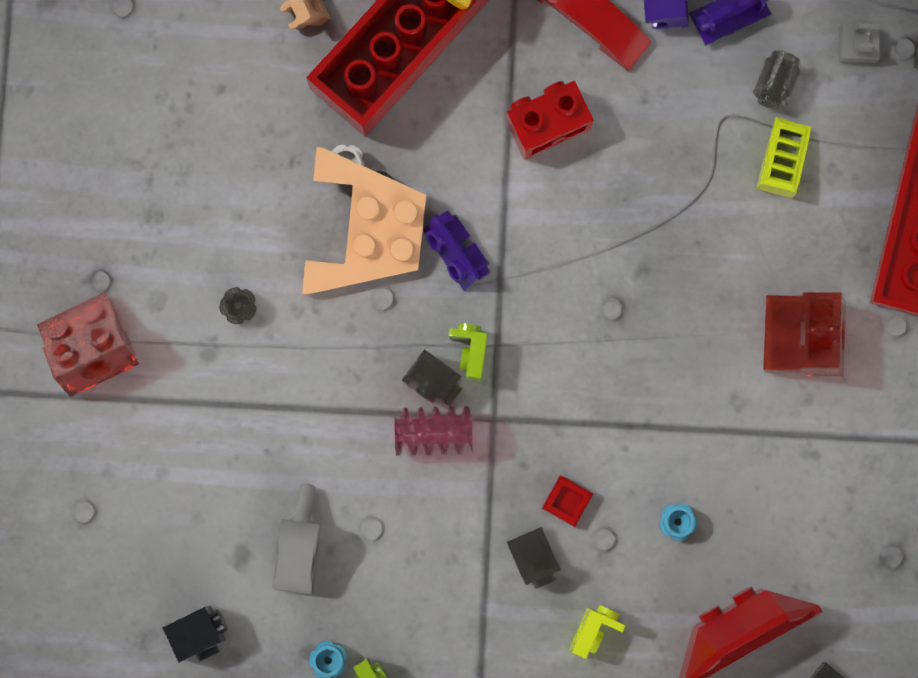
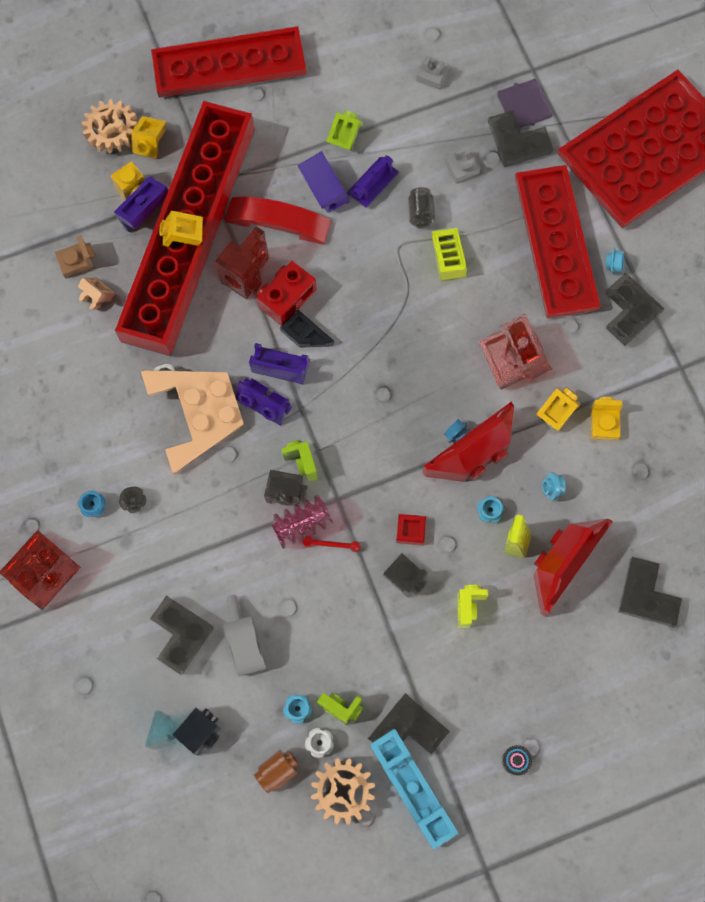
camera: 20 degrees left, 10 degrees down
none -> dark azure plate [78,491,106,517]
none -> clear light blue slope [145,710,176,750]
none -> clear smoke plate [150,595,214,676]
none -> clear red brick [215,226,269,300]
none -> dark purple hinge [249,343,310,385]
none -> black tile [280,310,334,348]
none -> red hinge [302,536,361,552]
none -> red wedge [423,402,514,482]
none -> dark azure plate [444,418,469,443]
none -> neon yellow slope [504,514,532,558]
none -> yellow bracket [536,387,581,431]
none -> medium azure plate [542,472,565,500]
none -> yellow bracket [591,397,623,440]

